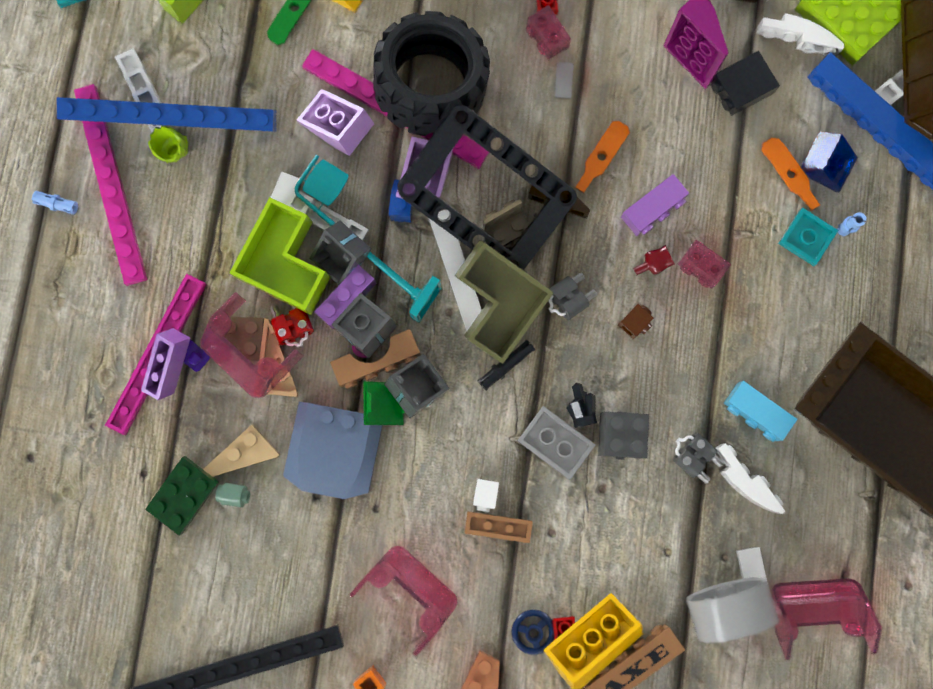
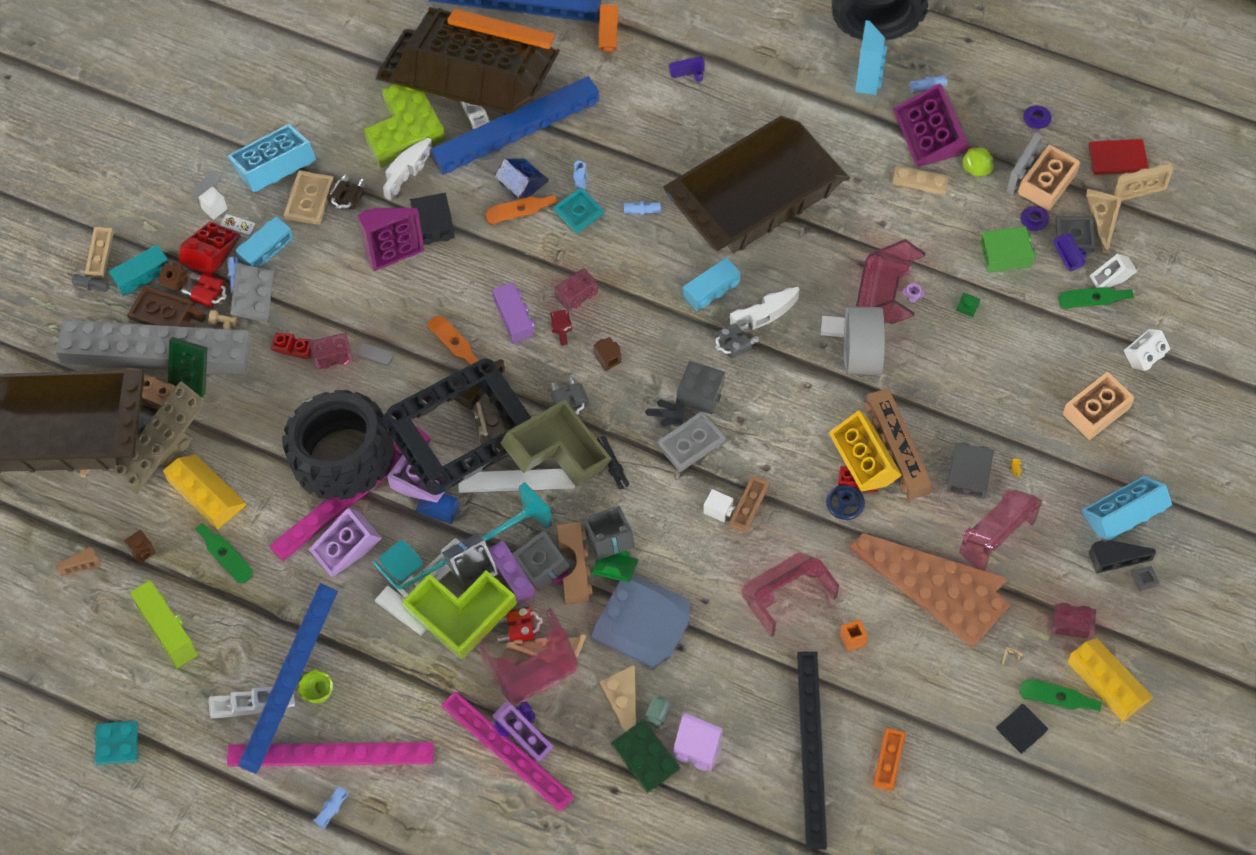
camera: 75 degrees left, 20 degrees down
none -> light blue pin [624,201,660,215]
none -> lavender slope [673,713,722,771]
none -> lavender plate [902,283,925,303]

